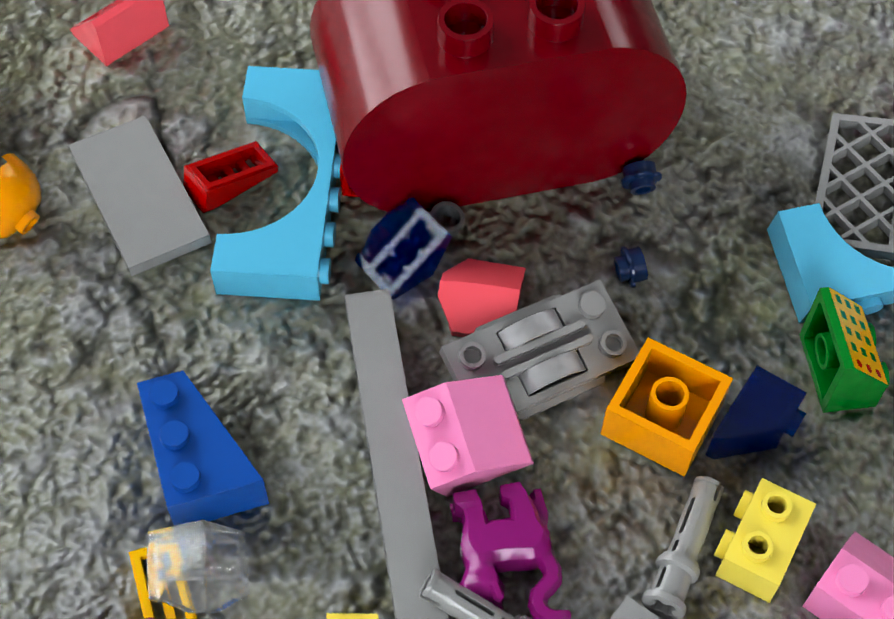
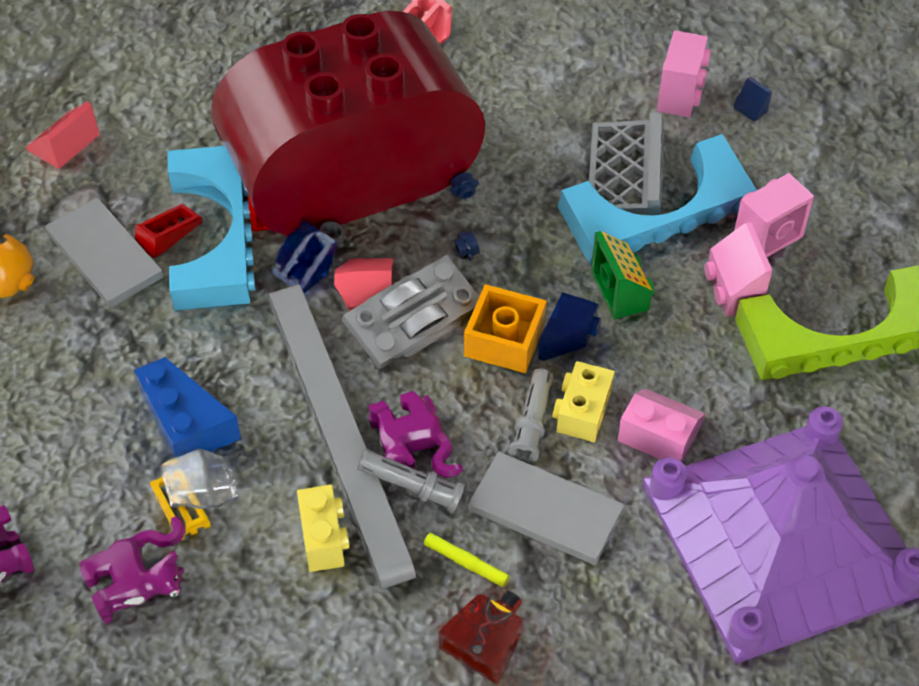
camera: 10 degrees left, 5 degrees down
bright pink slope [402,375,534,497] -> none

